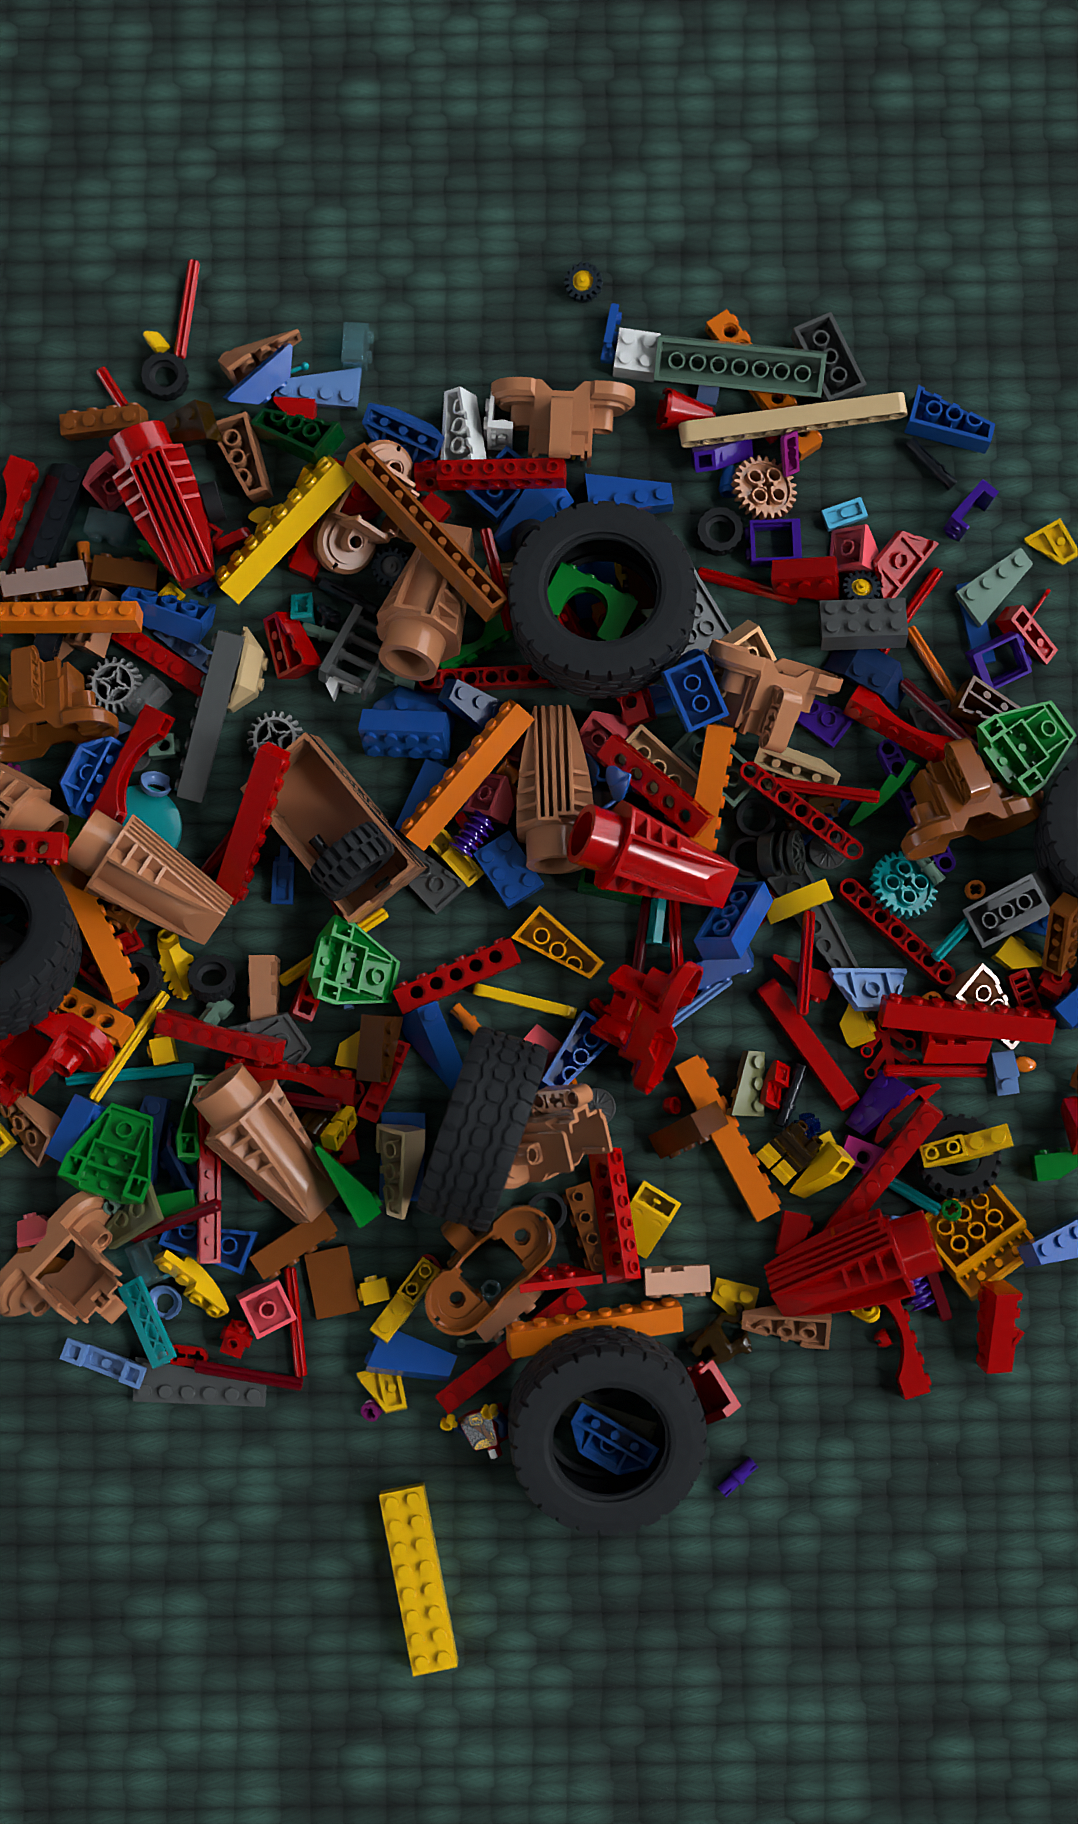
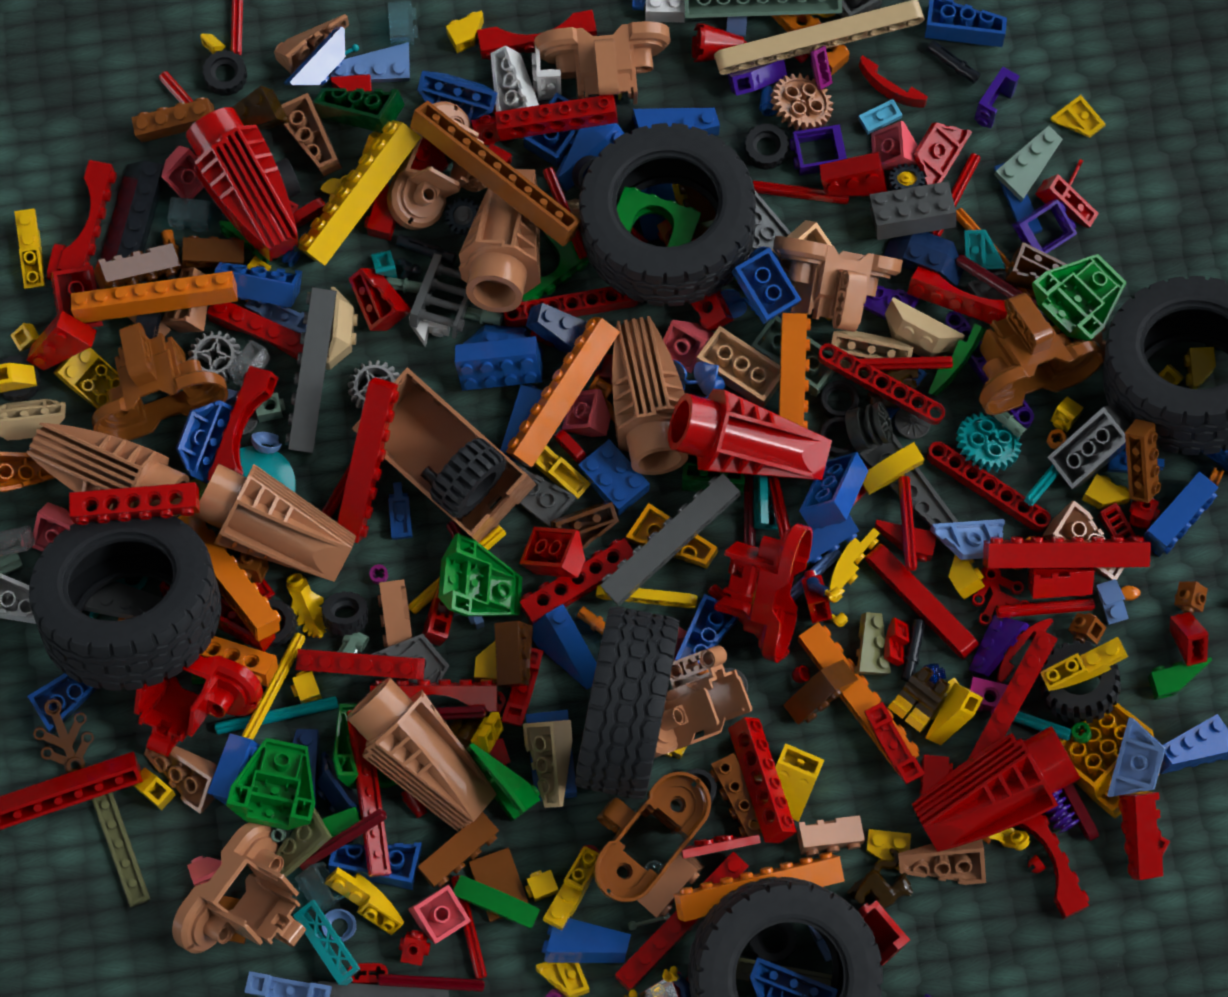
camera: 10 degrees left, 10 degrees down
dark purple piece [448,810,494,858] -> none
red brick [597,734,715,838] -> none
none -> magenta bush [369,564,389,585]
none -> yellow slope [446,10,484,53]
none -> green slope [453,875,540,929]
none -> red arch [477,10,597,60]
none -> red slope [519,527,585,578]
none -> reddish brown wedge [550,501,619,549]
none -> dark grey brick [600,474,740,606]
none -> torso [801,570,848,627]
none -> yellow slope [828,528,880,602]
none -> red slope [859,55,928,108]
none -> red slope [864,701,925,784]
none -> tan wedge [885,297,965,357]
none -> teal wing [965,229,1006,270]
none -> yellow slope [1051,396,1084,432]
none -> dark orange brick [1068,613,1107,645]
none -> medium blue wing [1107,717,1166,797]

